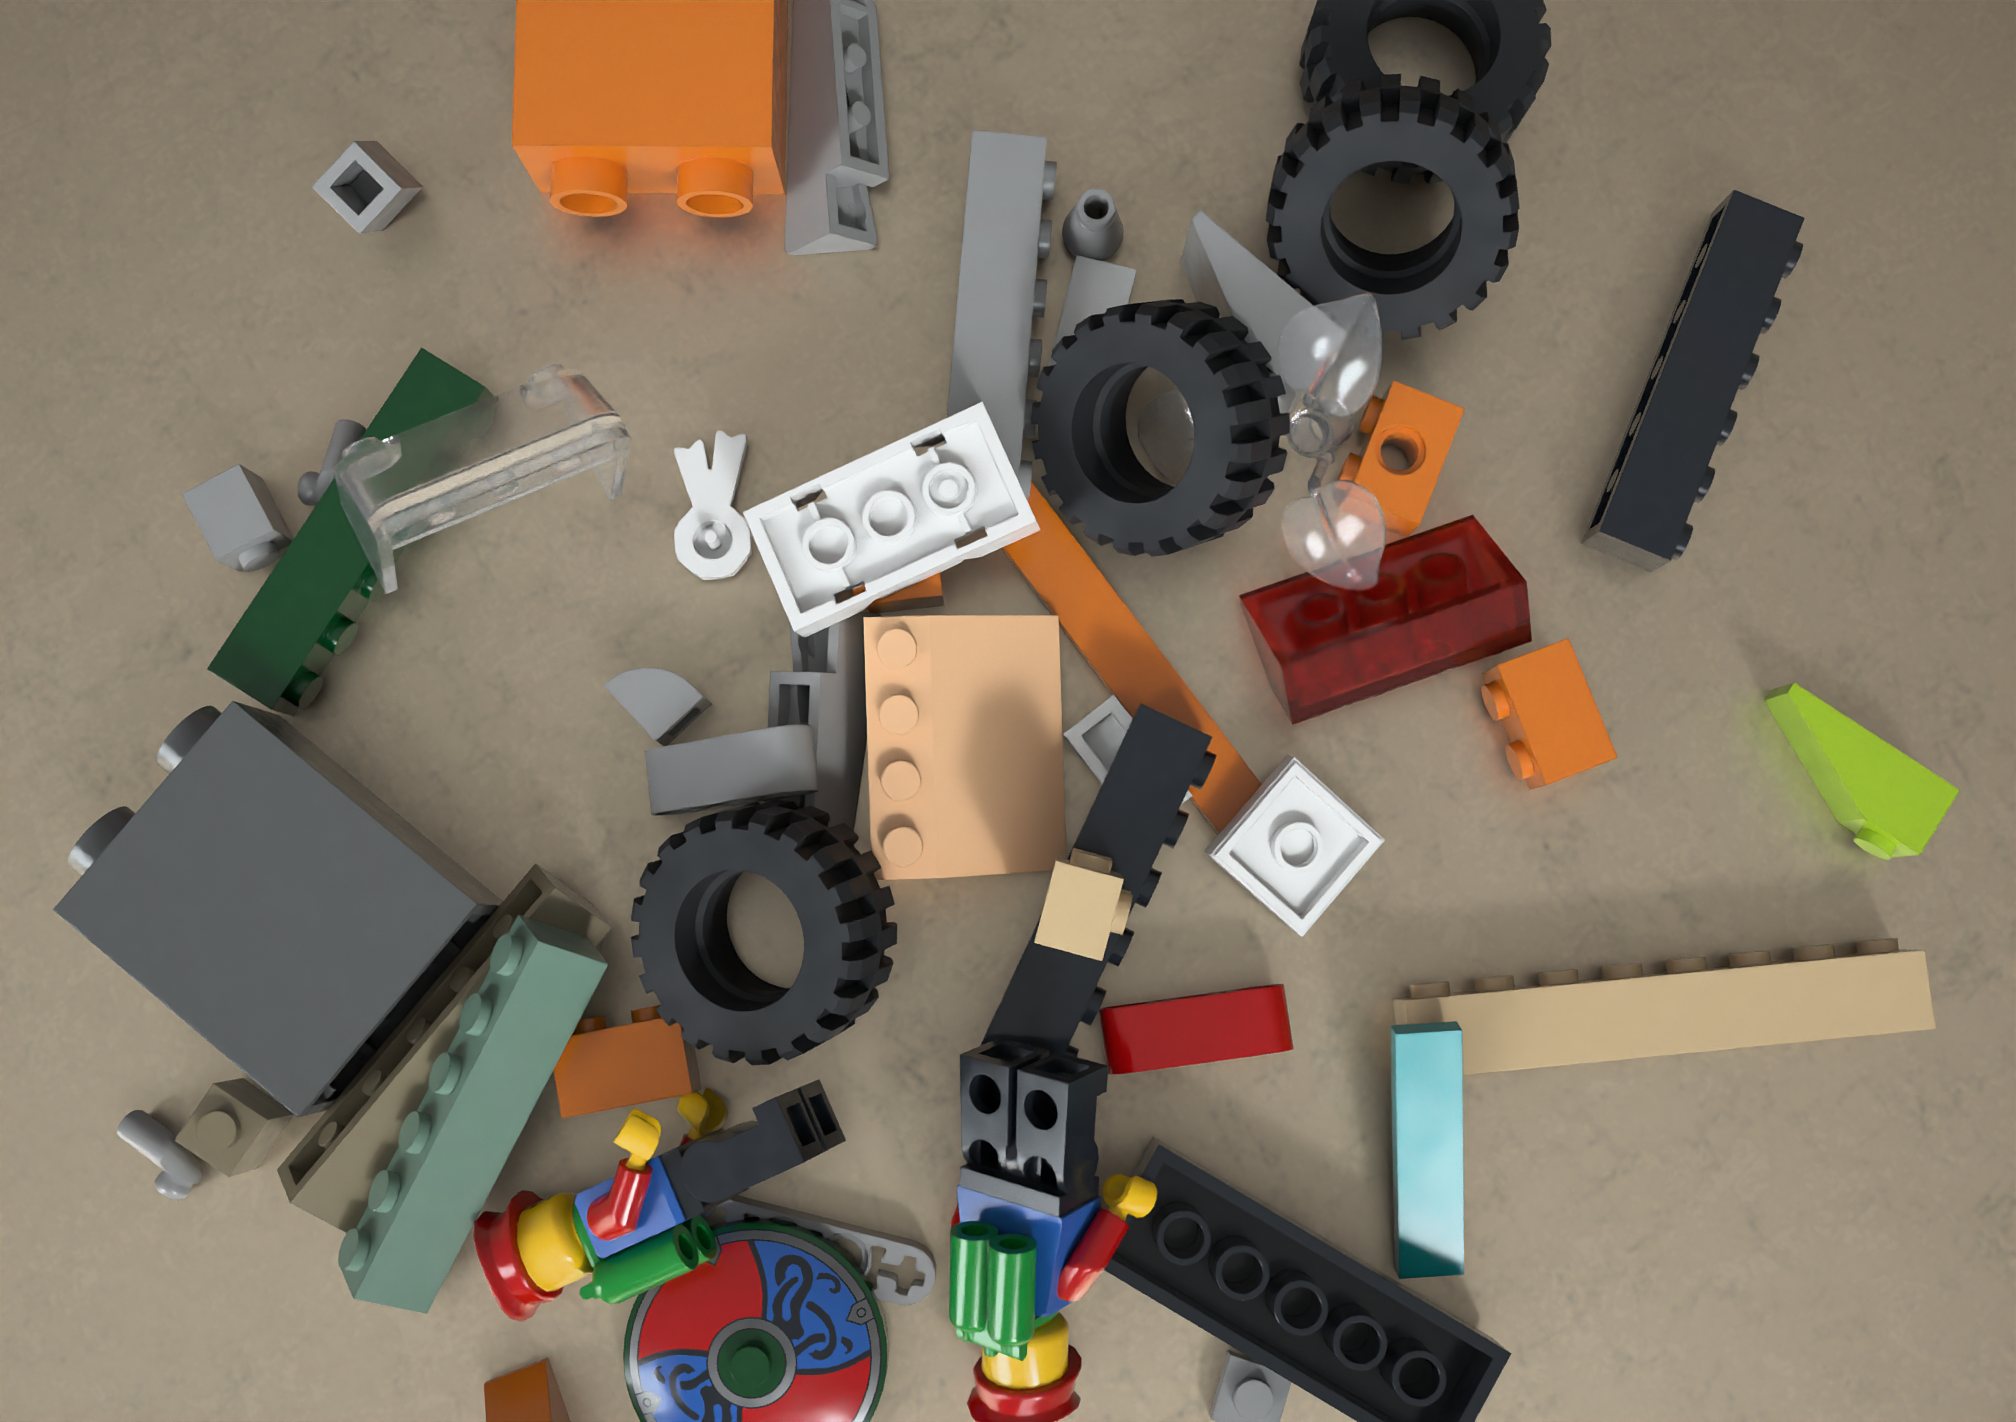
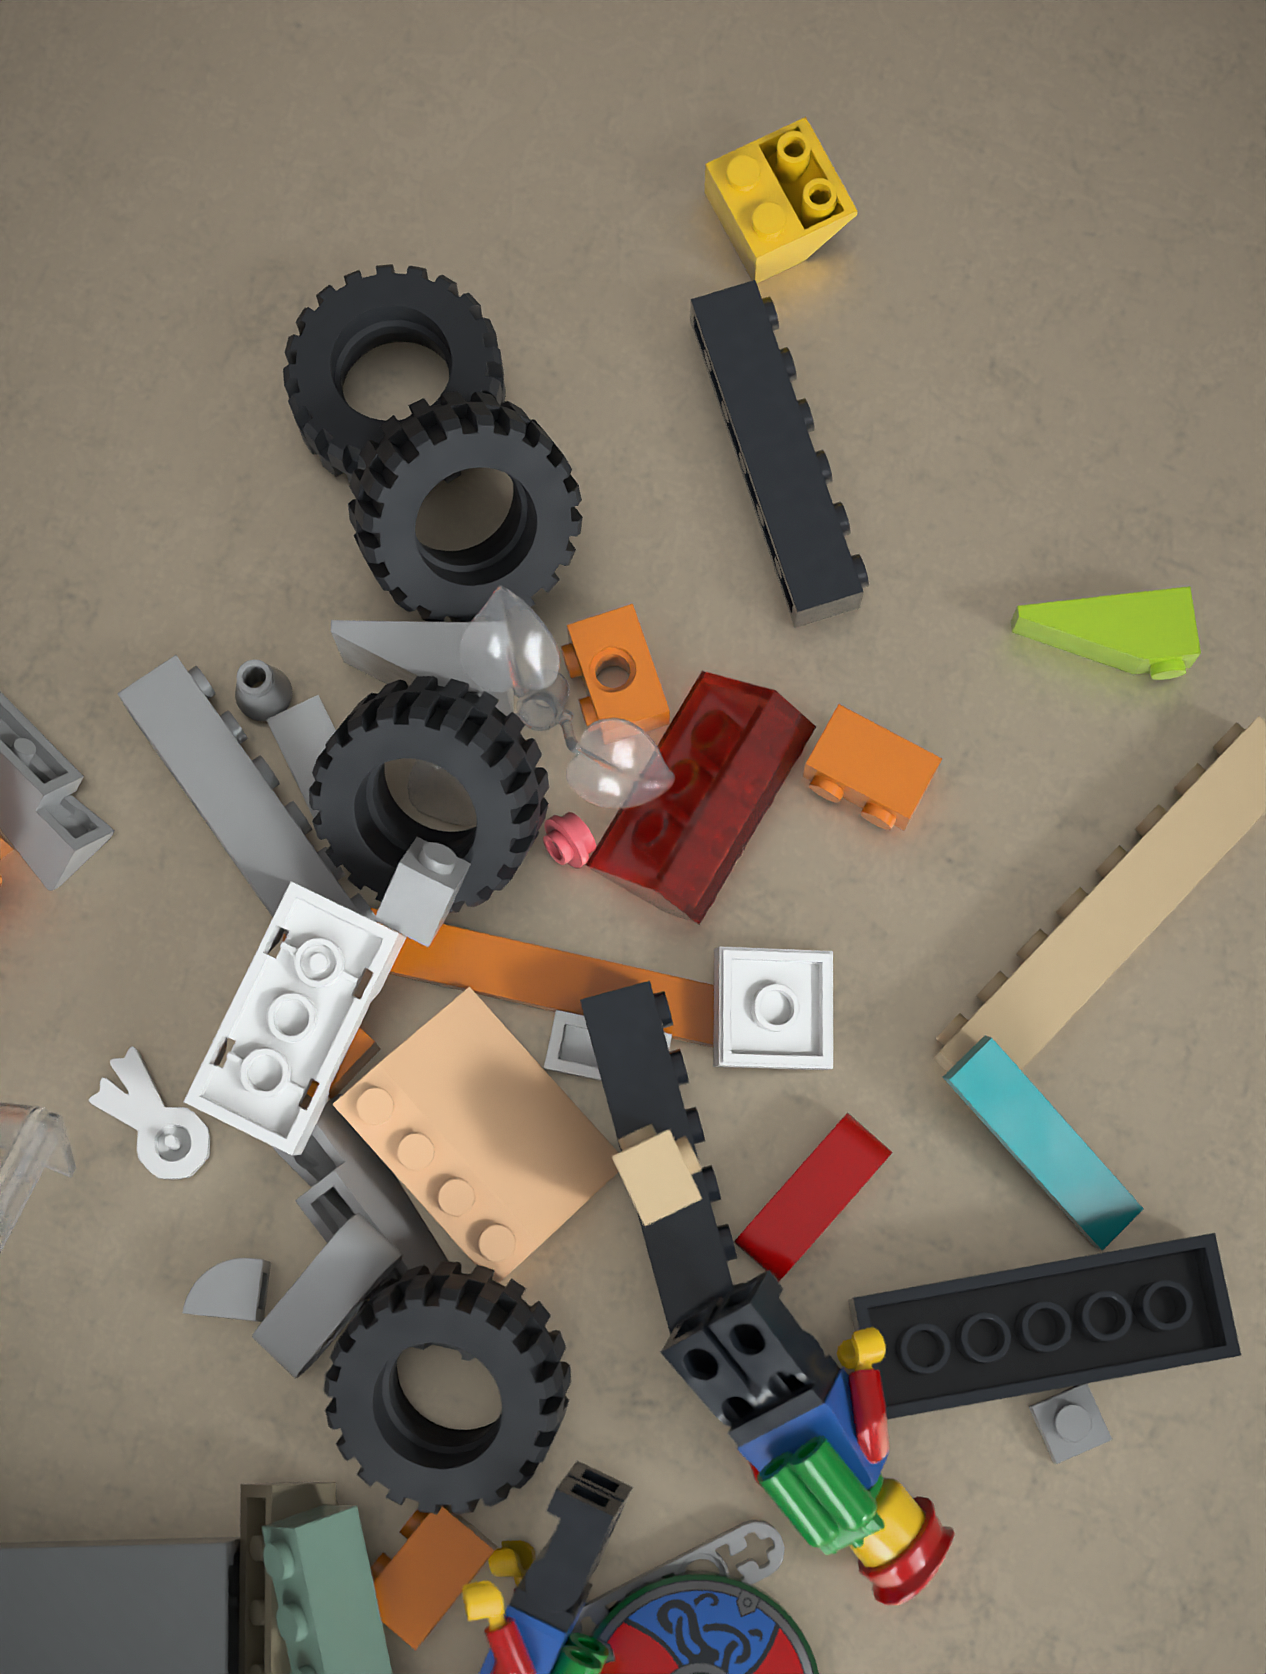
camera: 35 degrees left, 5 degrees down
none -> brick [374,837,471,947]
none -> coral plate [543,812,596,869]
none -> yellow slope [704,117,857,284]

